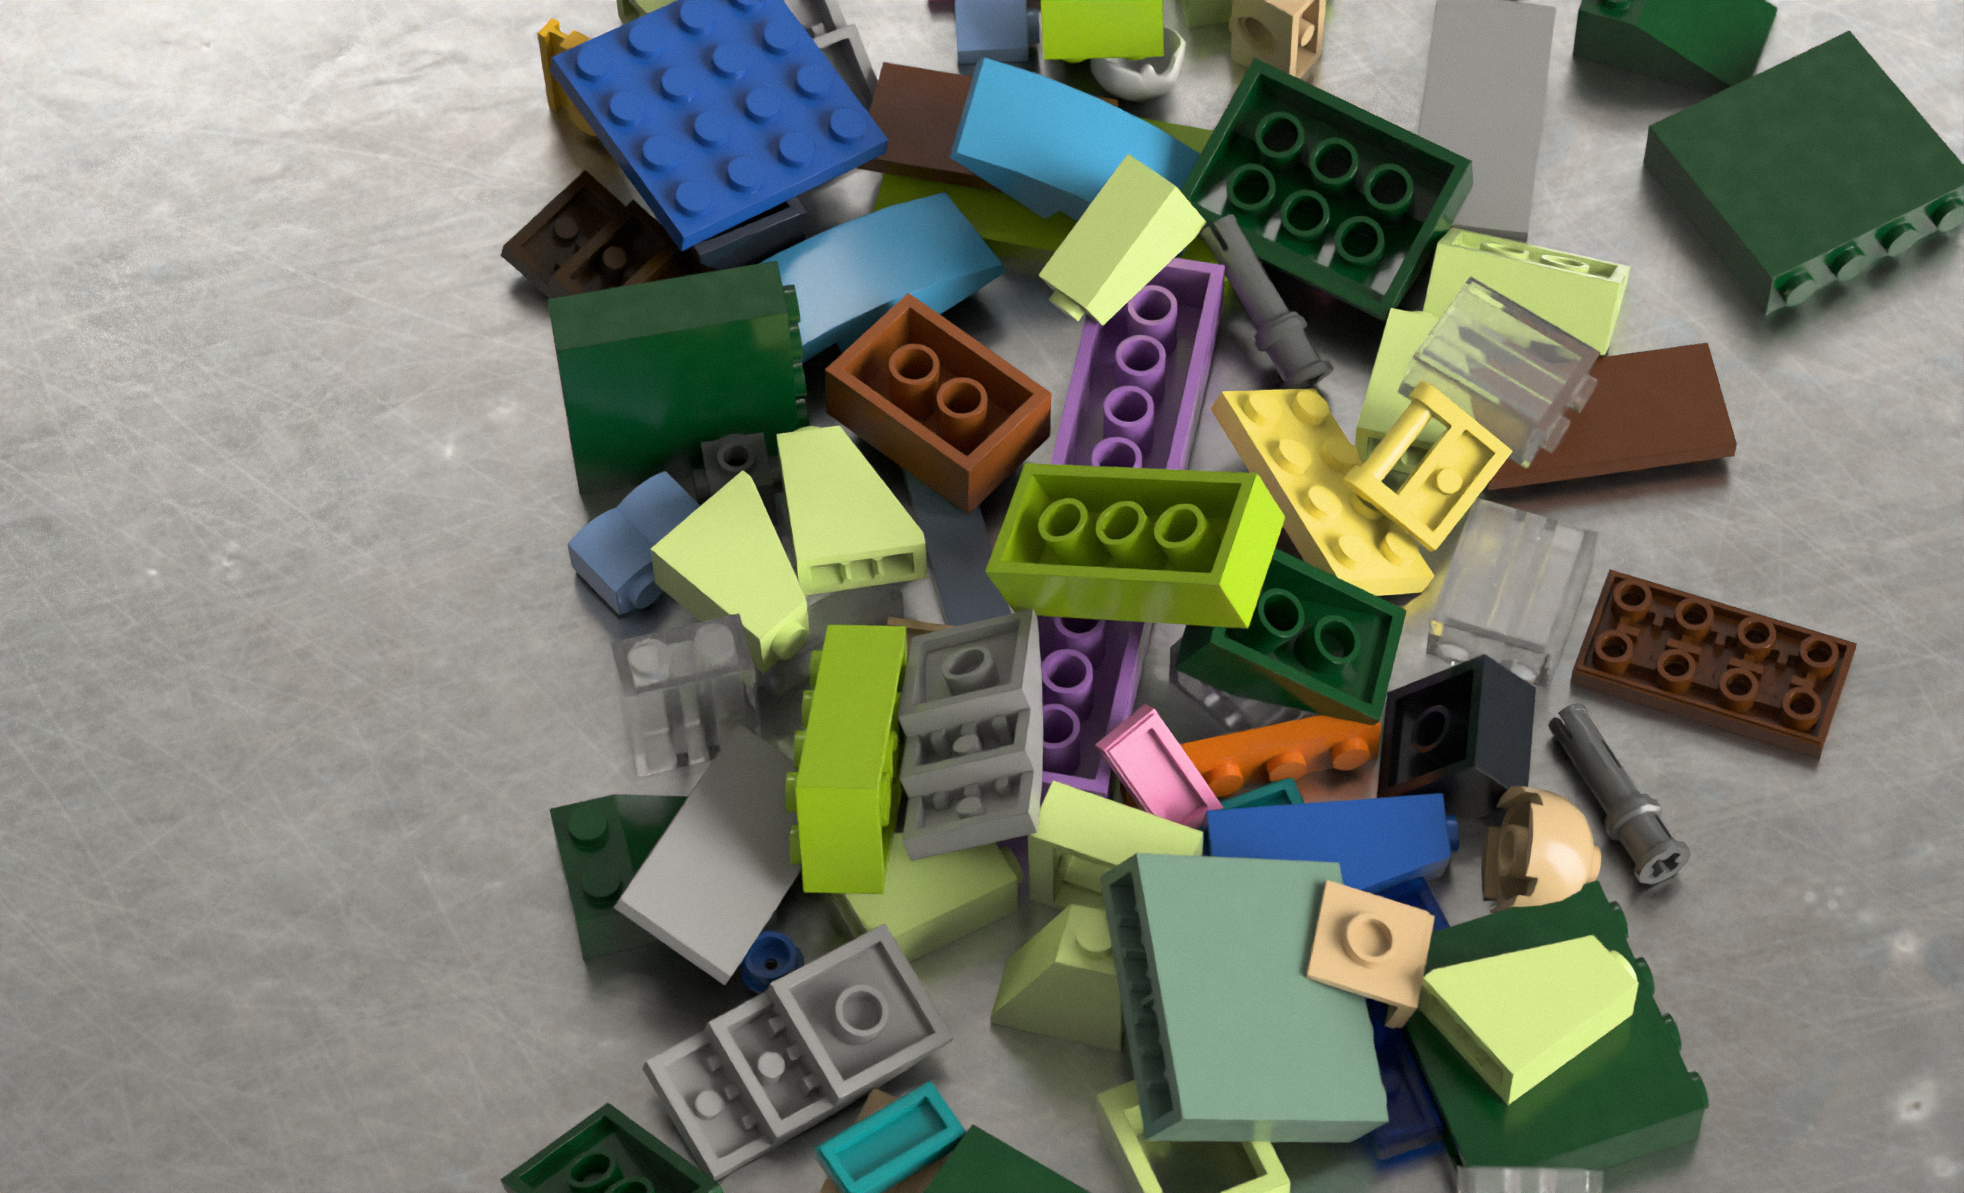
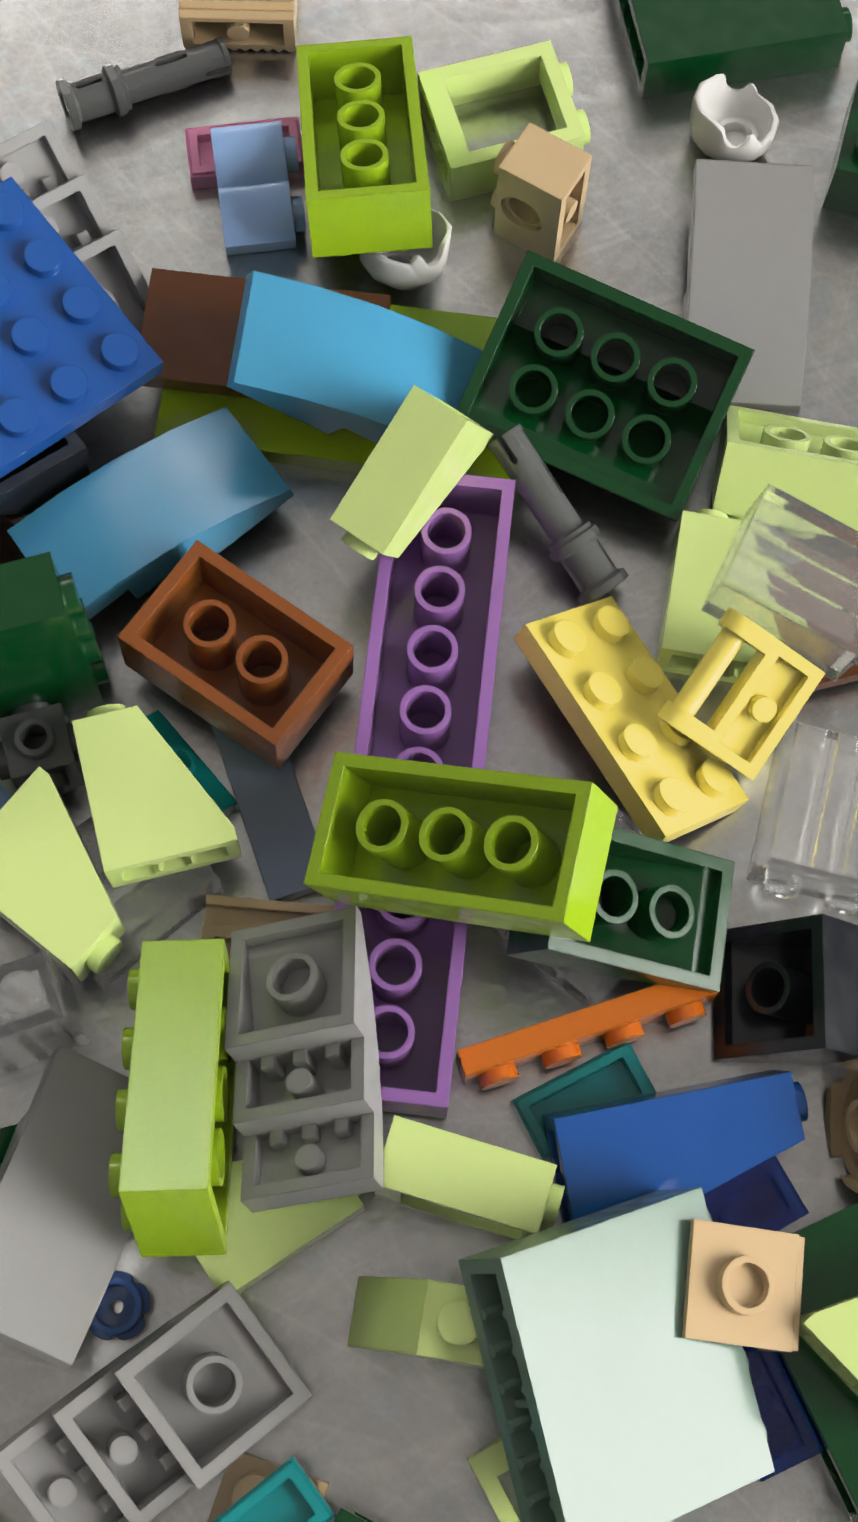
camera: 10 degrees left, 15 degrees up
bright pink tile [1095,704,1223,830] -> none

